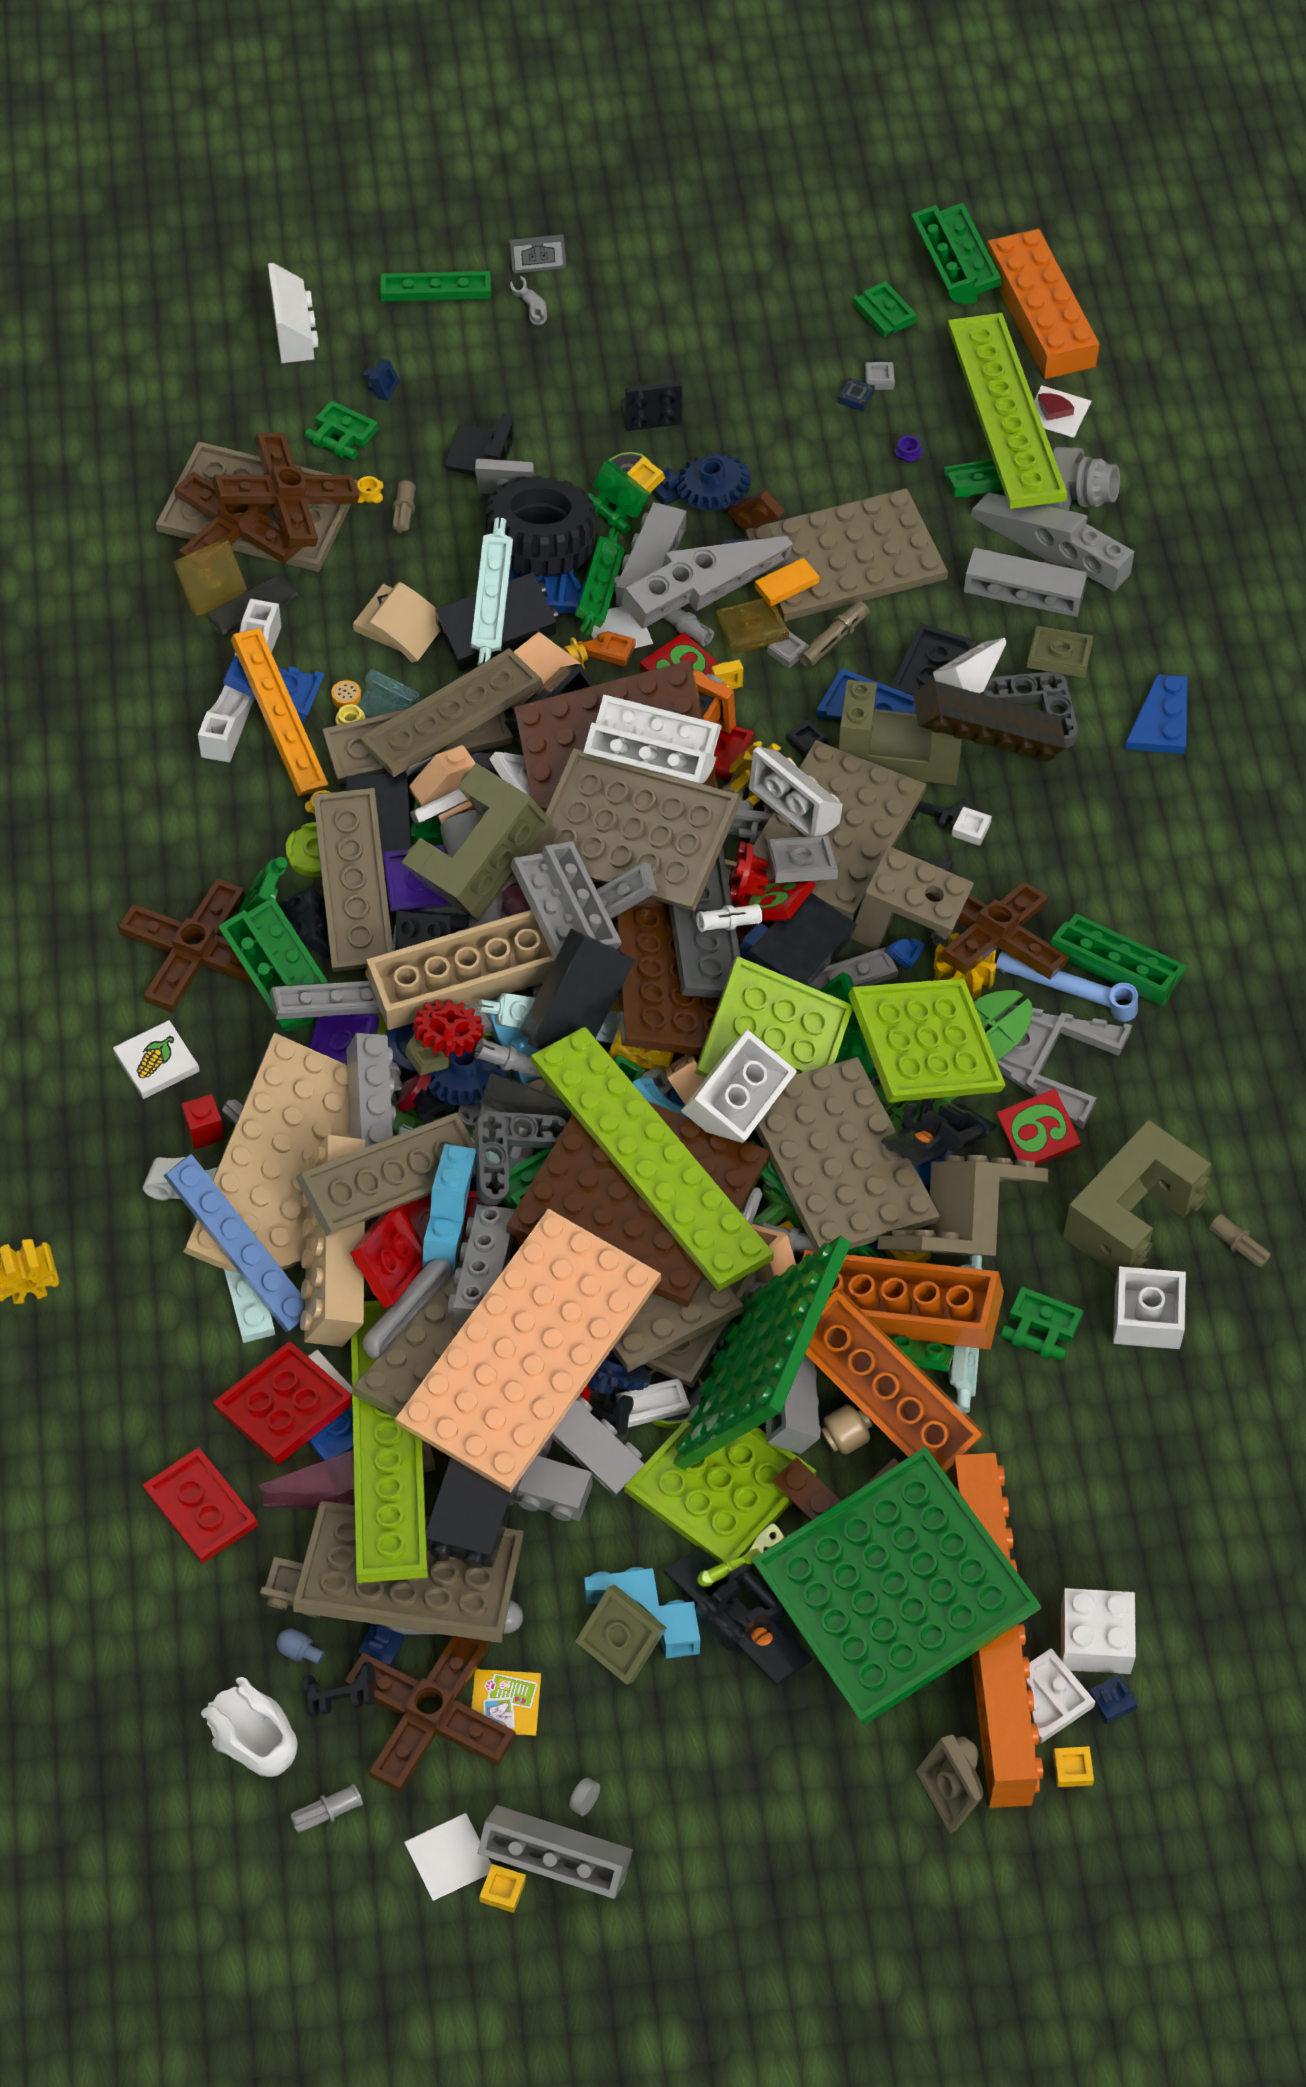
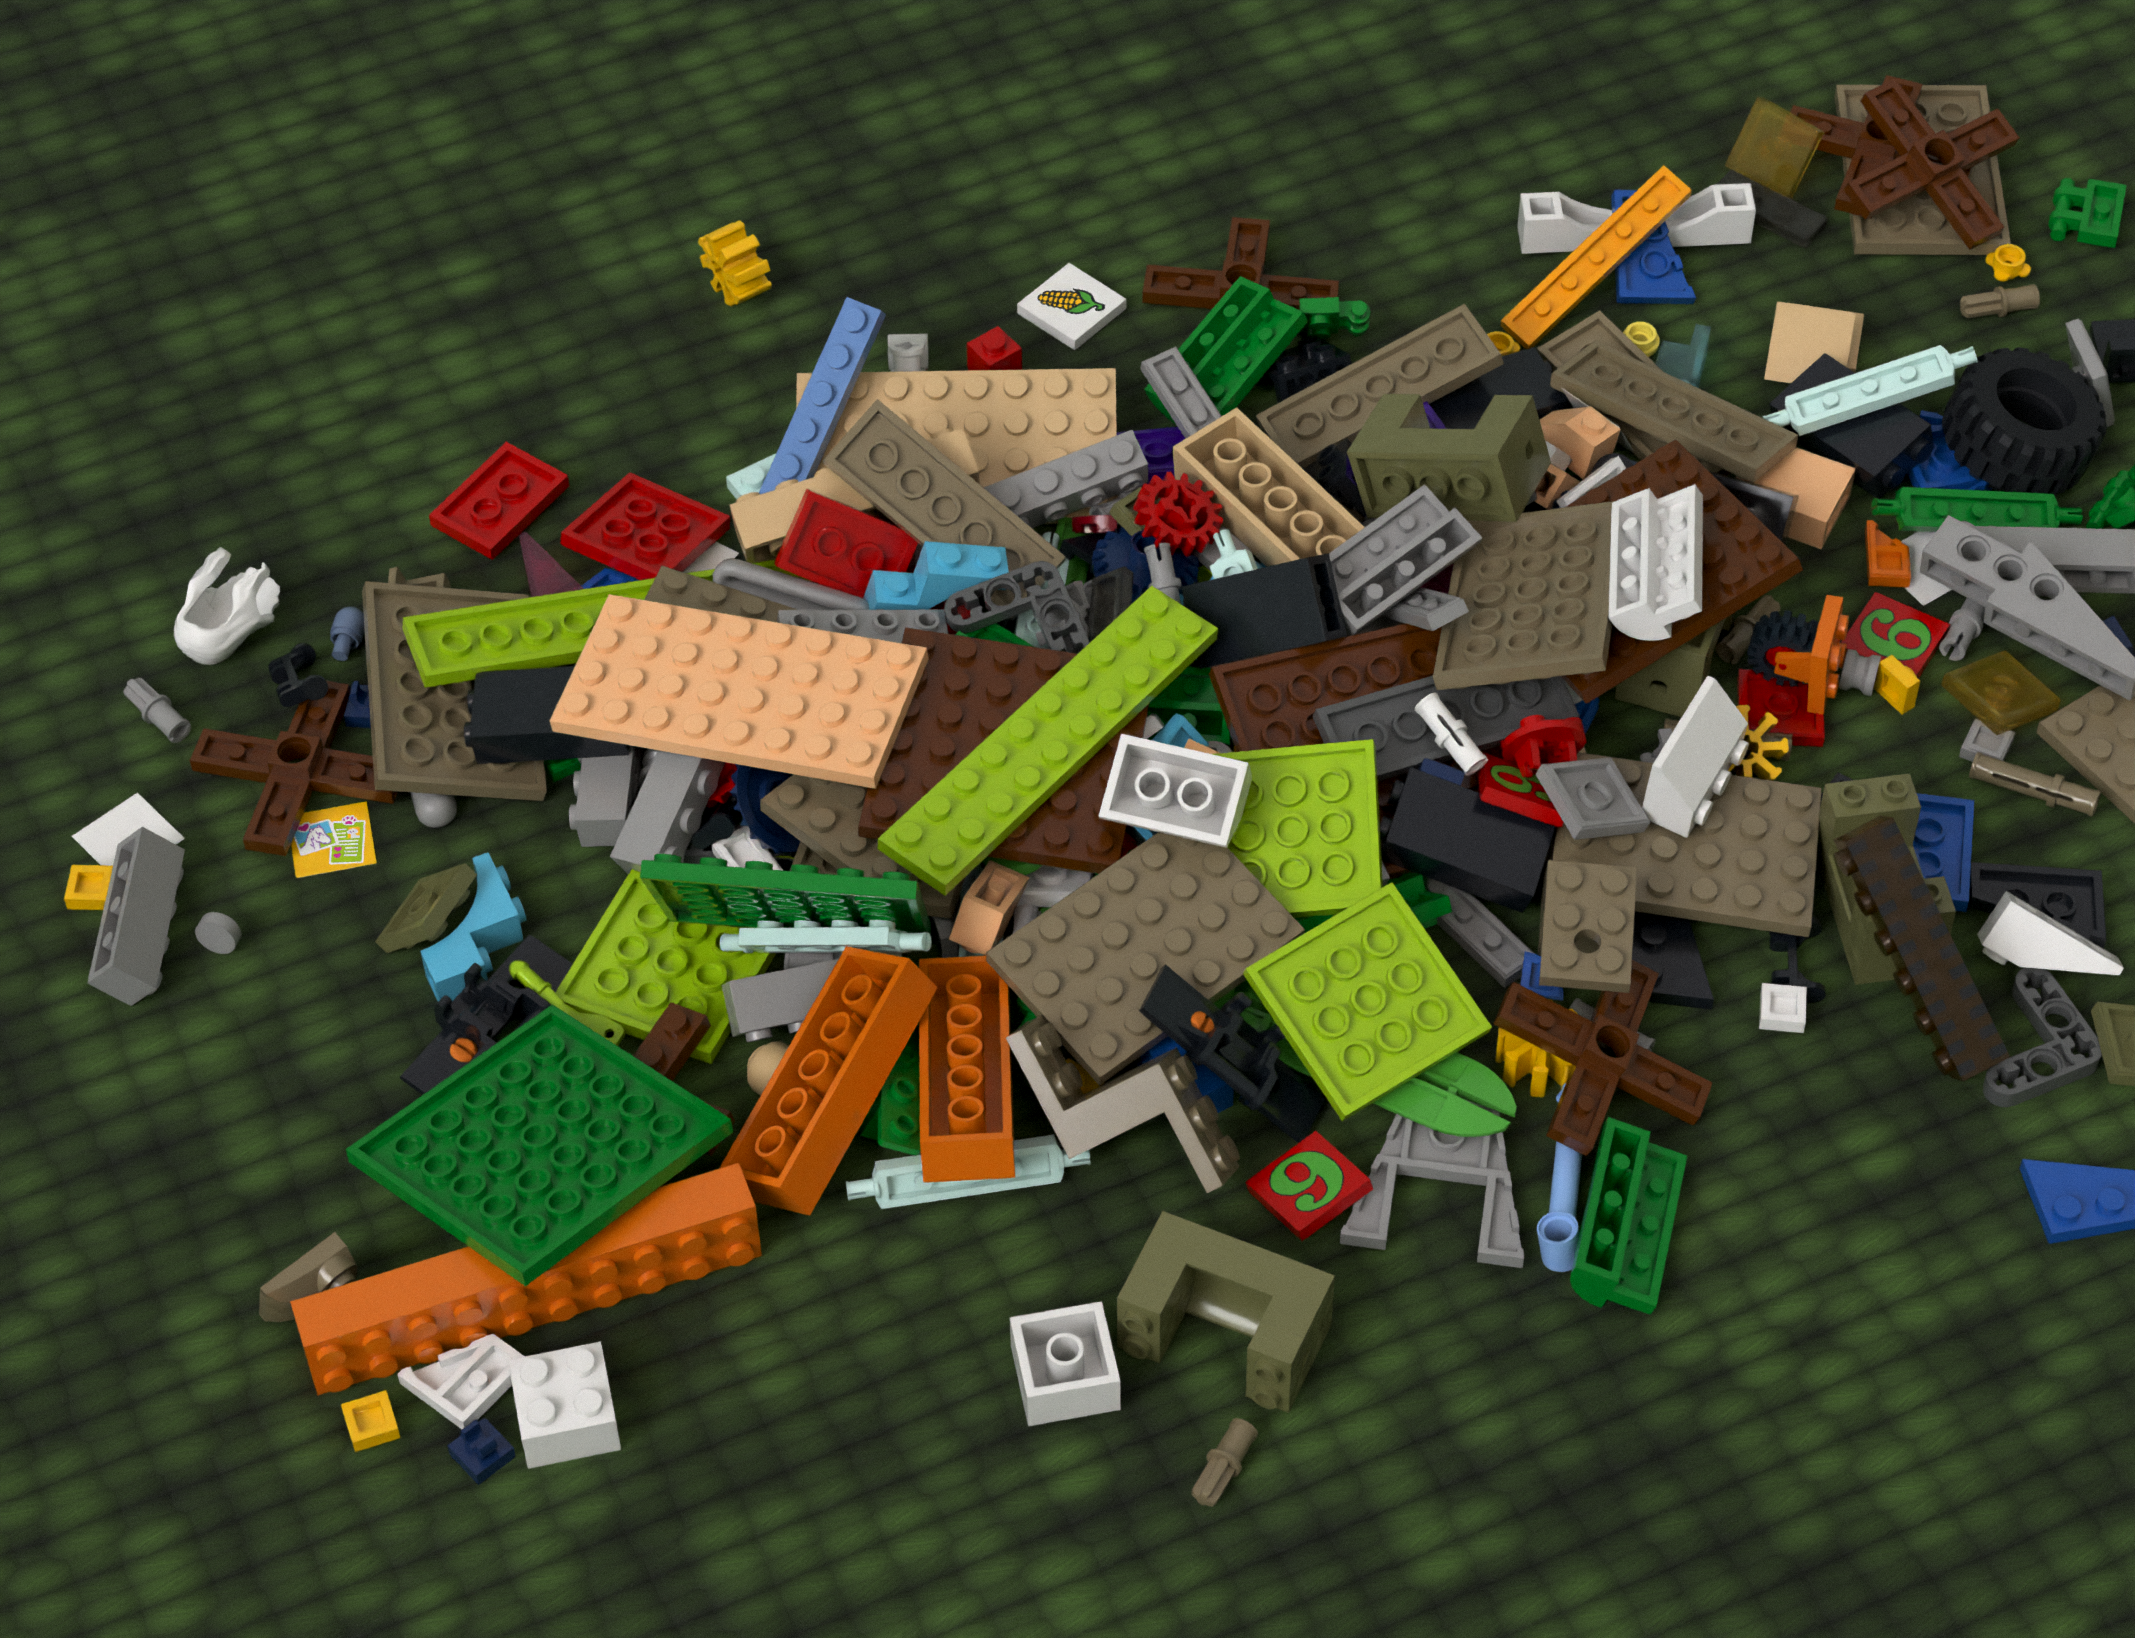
camera: 75 degrees right, 5 degrees down
tile [331,680,362,709] -> none
yellow plate [563,637,588,669] -> none
light orange tile [755,557,820,607] -> none
green plate [1001,1287,1084,1361] -> none

